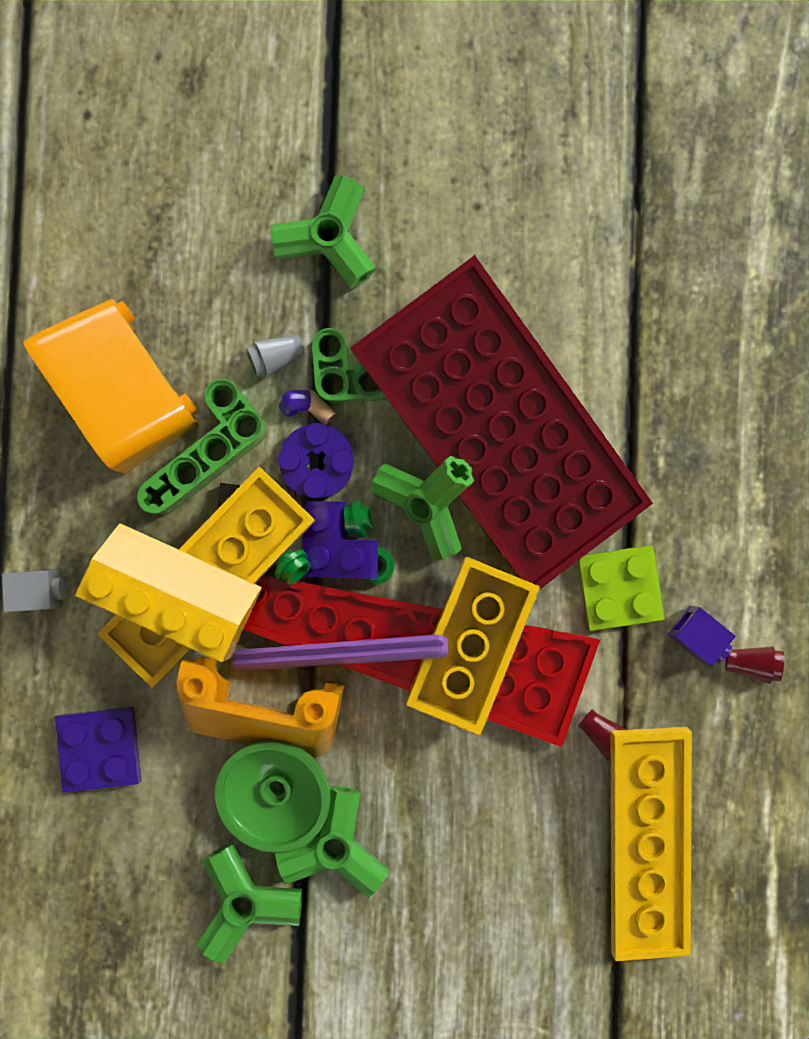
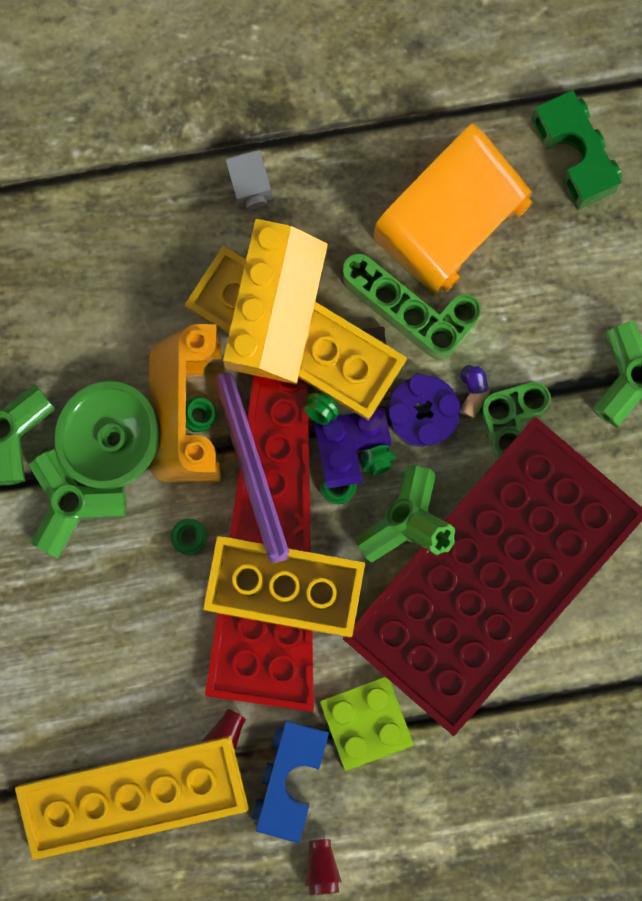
camera: 75 degrees right, 5 degrees down
dark purple plate [55,706,142,793] -> none
light grey cone [246,334,305,377] -> none
dark purple brick [667,606,736,666] -> none
none -> green plate [171,519,207,555]
none -> green plate [186,396,216,433]
none -> blue arch [251,720,329,843]
none -> green arch [531,90,622,210]

